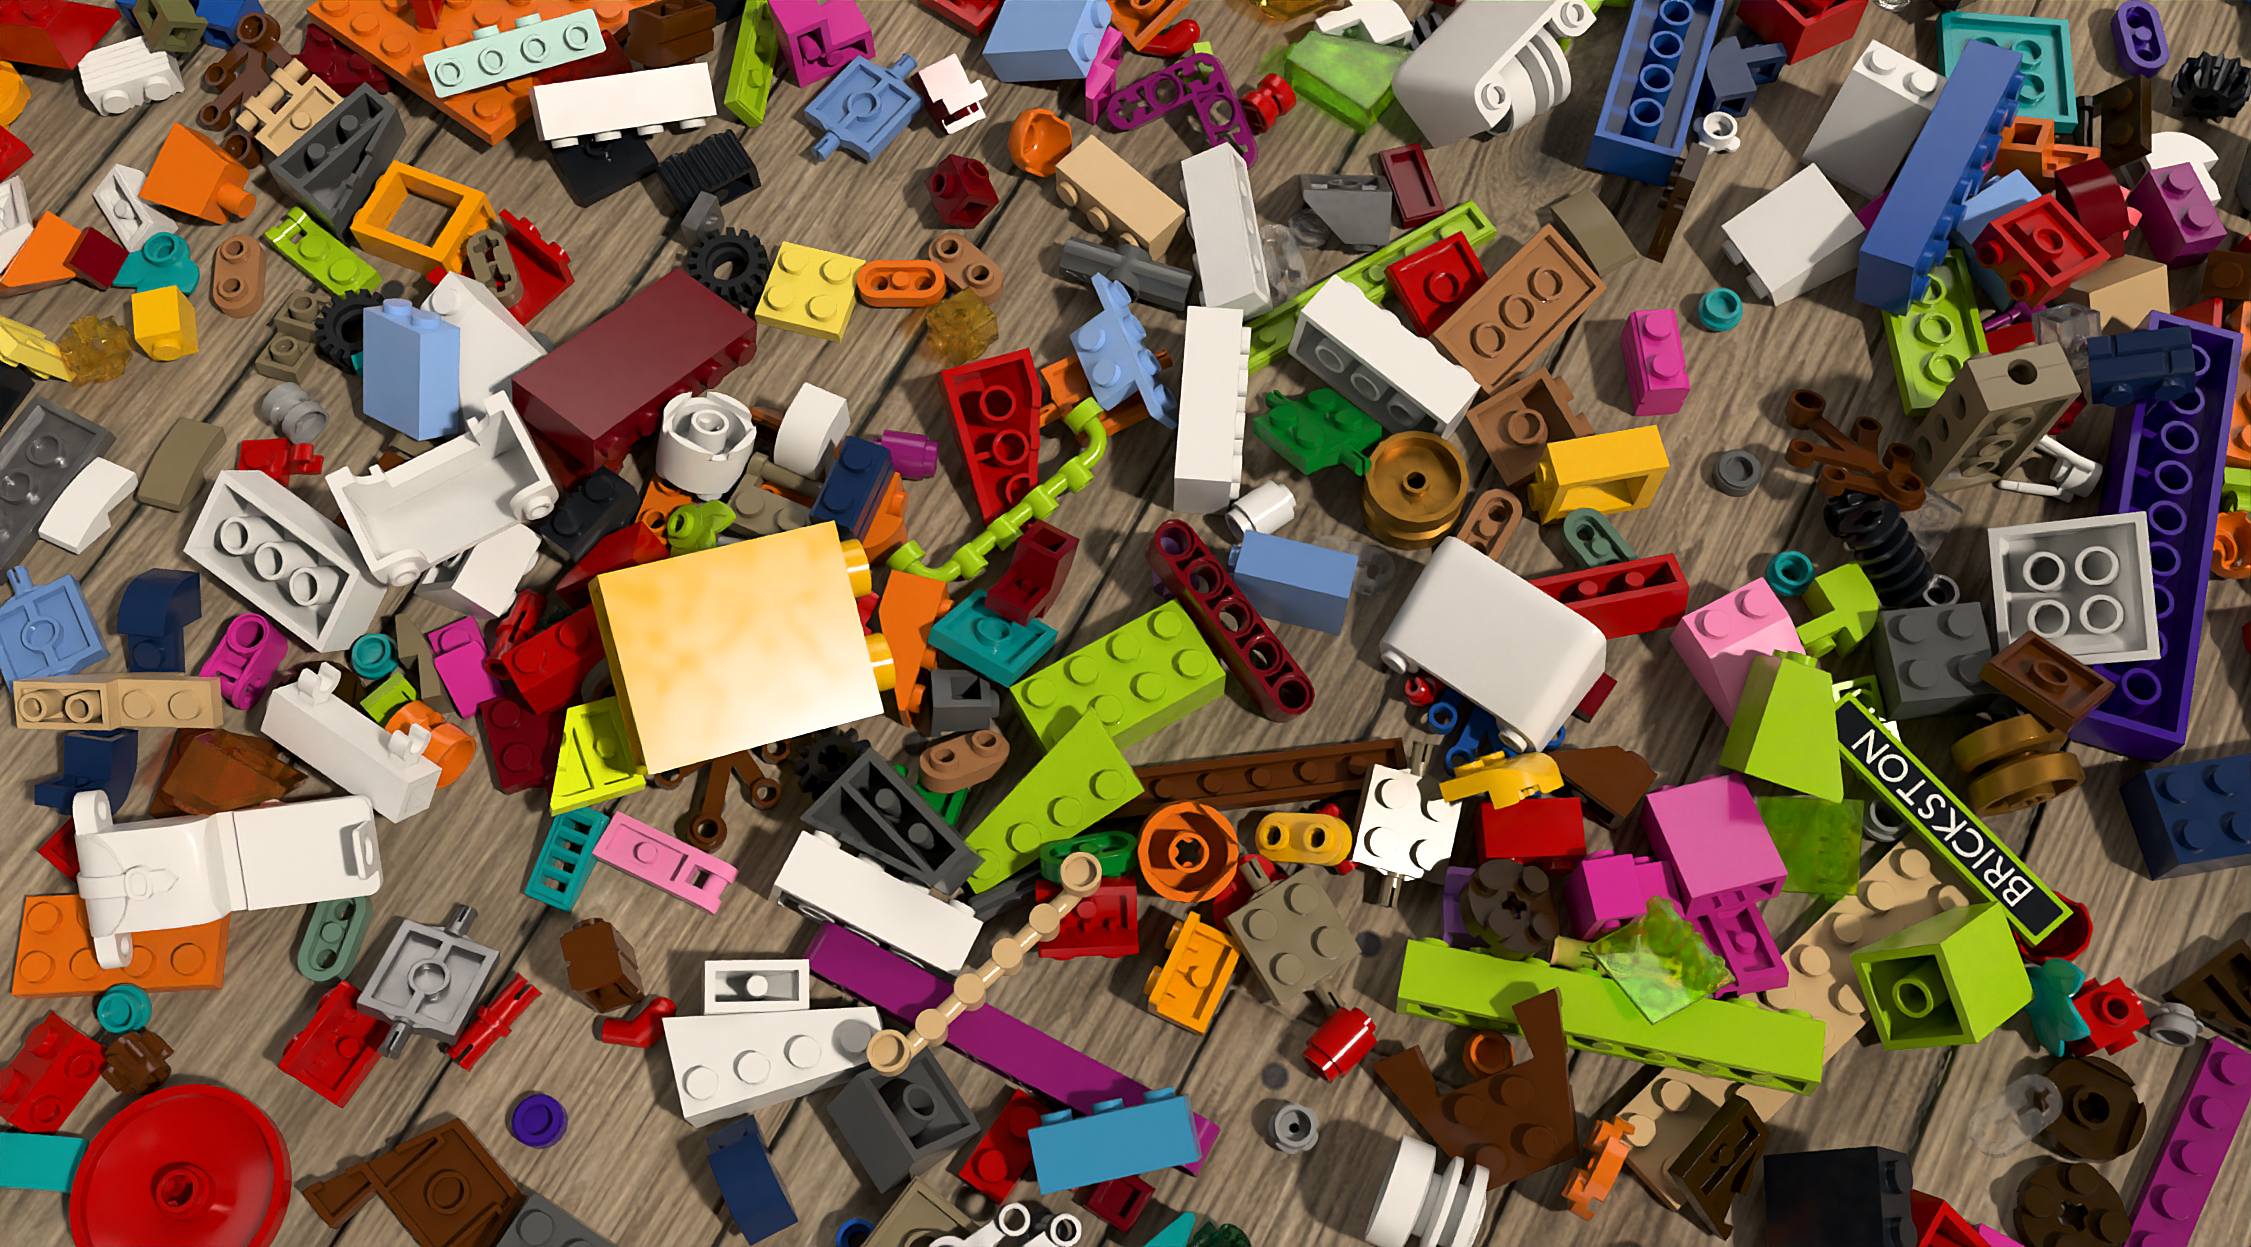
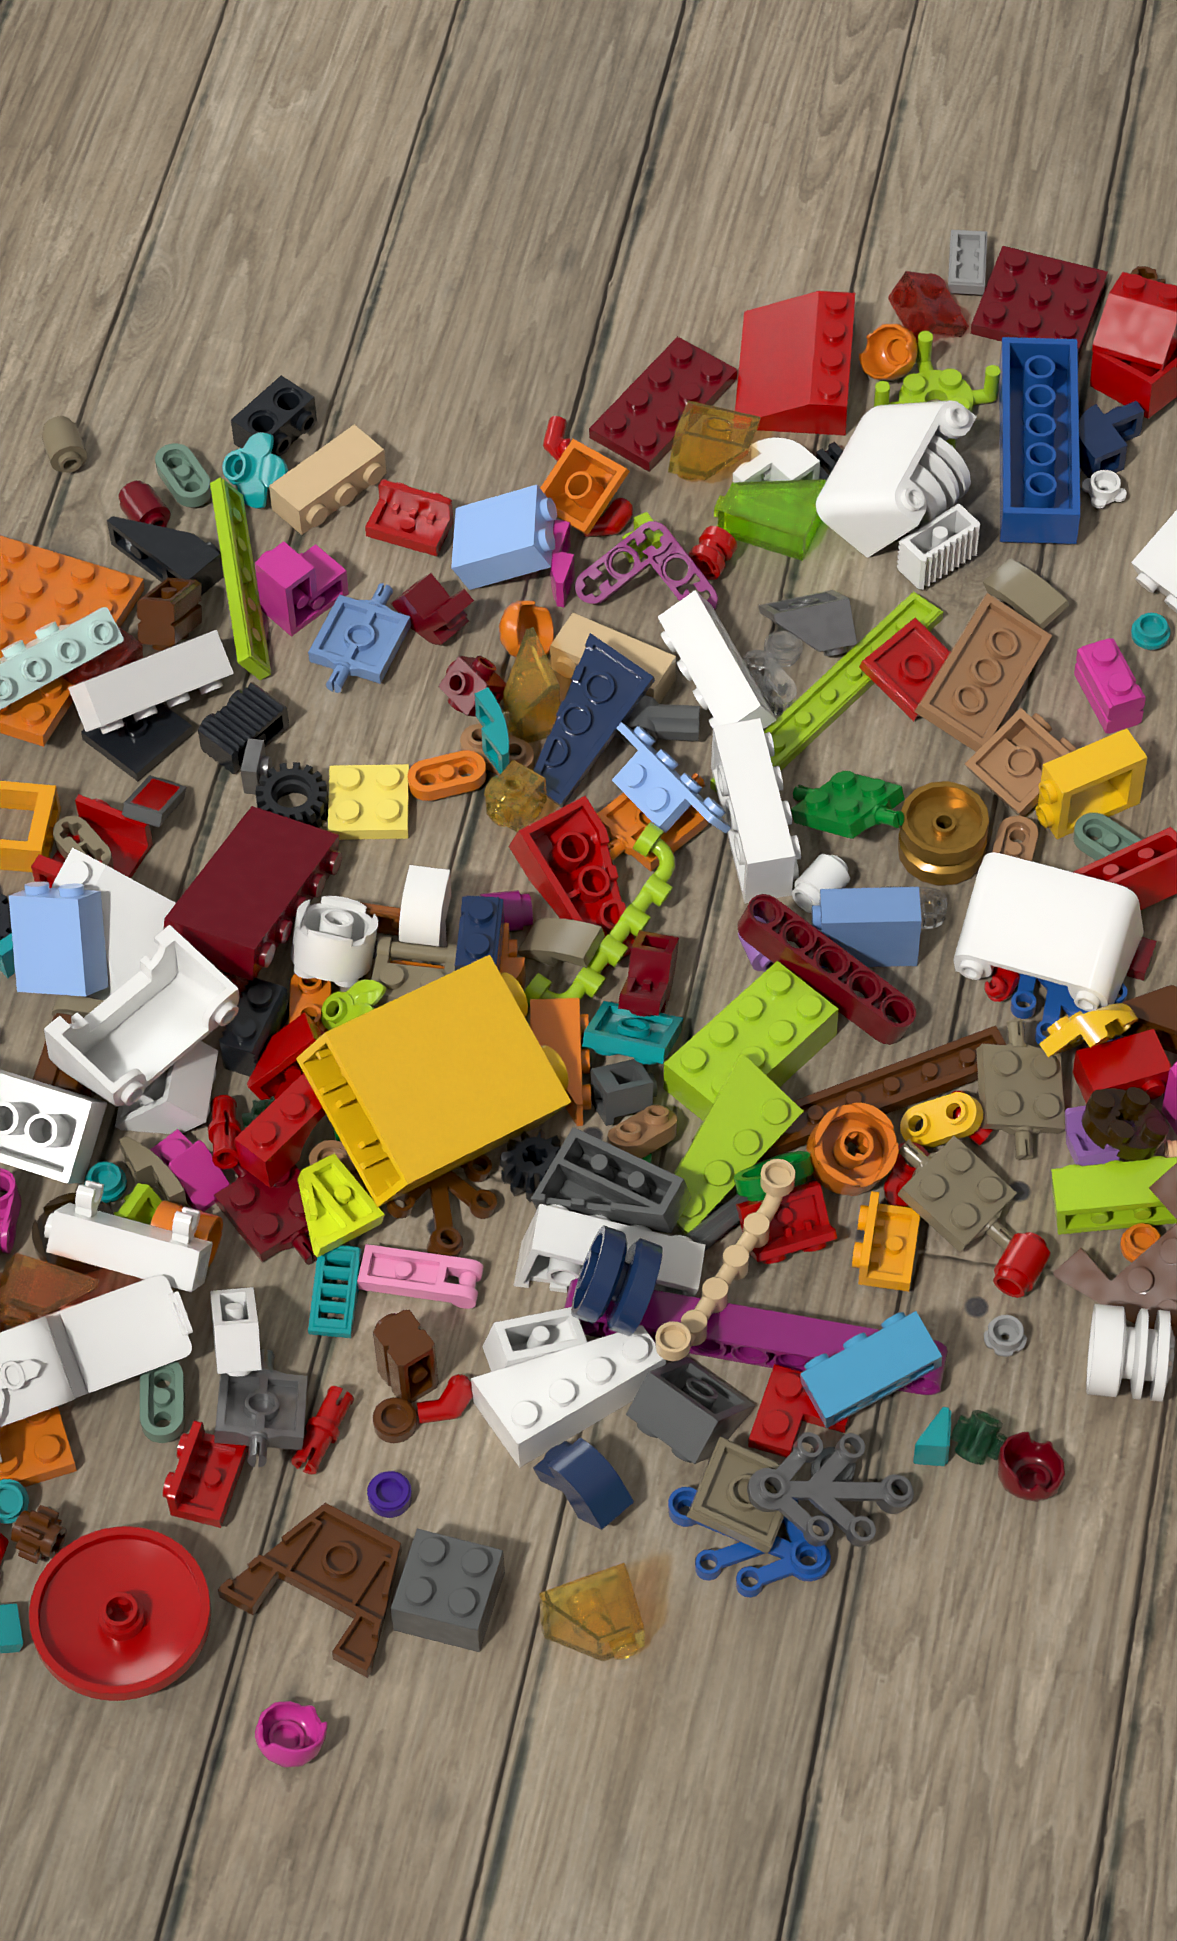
camera: 15 degrees left, 10 degrees down
dark red tile [1083,1175,1156,1236] -> none
white brick [1287,274,1481,440] -> none
dark red tile [1377,142,1446,230] -> none
dark brown wing [1646,142,1710,263] -> none
none -> tile [122,775,187,827]
none -> white brick [210,1287,261,1377]
none -> reddish brown tile [373,1397,417,1443]
none -> teal slope [474,687,510,778]
none -> clear yellow slope [502,627,561,743]
none -> dark tan slope [518,918,605,968]
none -> dark blue wing [529,633,655,807]
none -> dark blue wheel [571,1225,663,1336]
none -> white brick [896,504,980,590]

